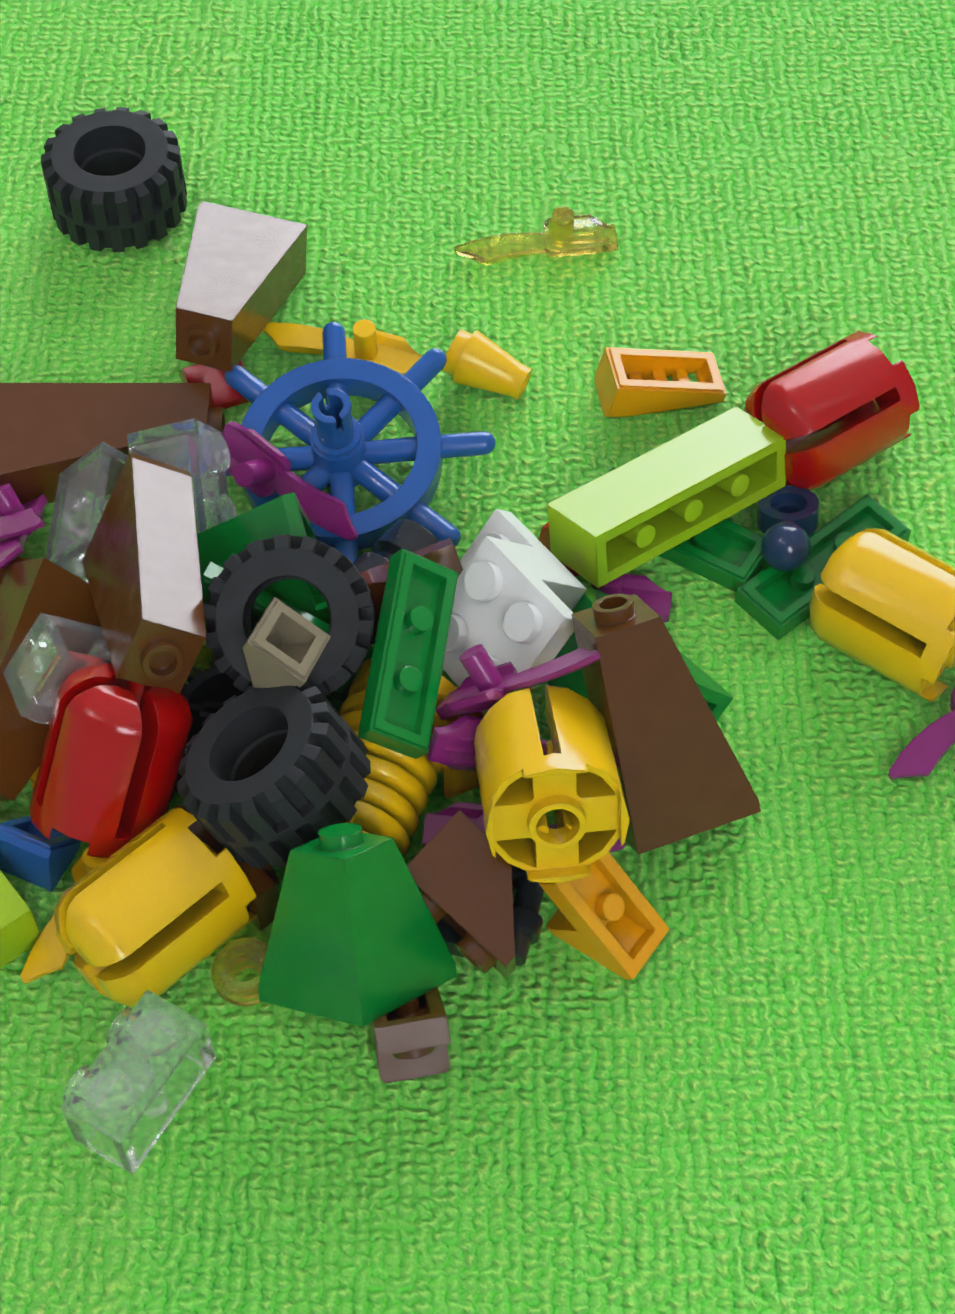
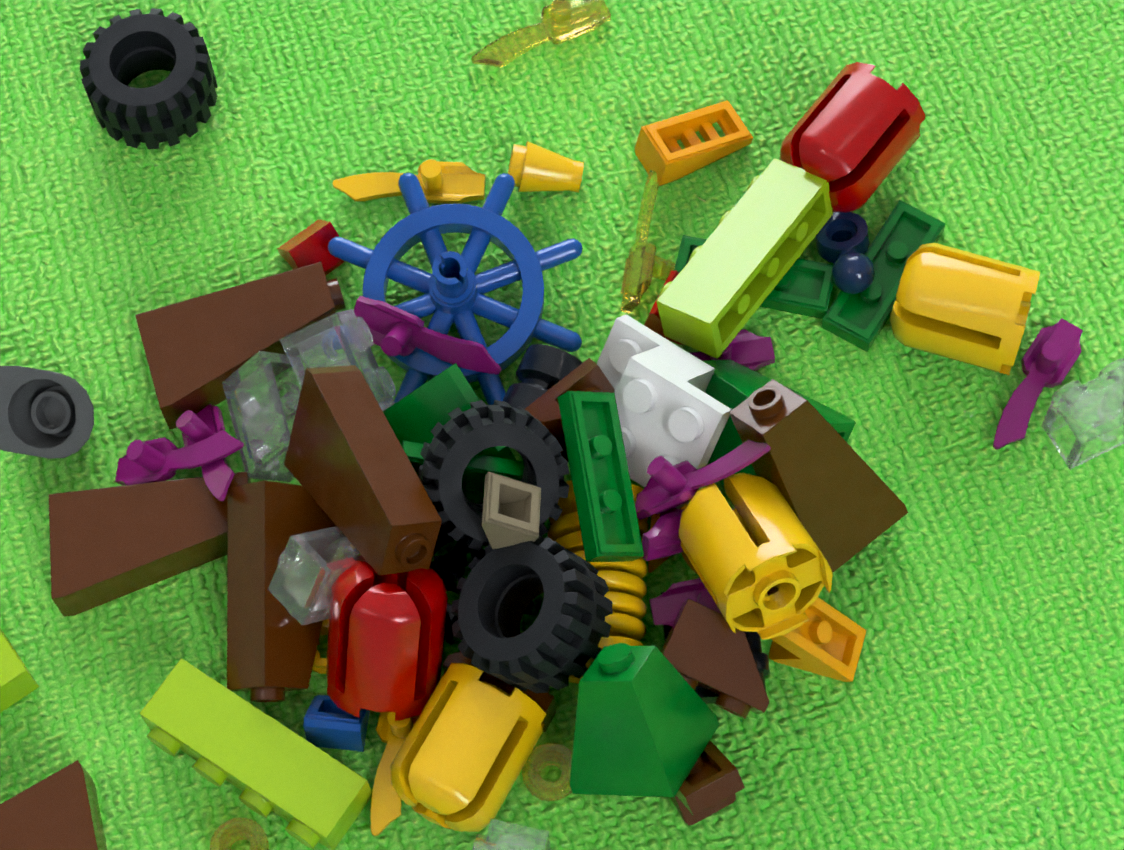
camera: 15 degrees left, 10 degrees up
slope [176,201,307,372] -> none
none -> clear yellow piece [620,170,675,314]

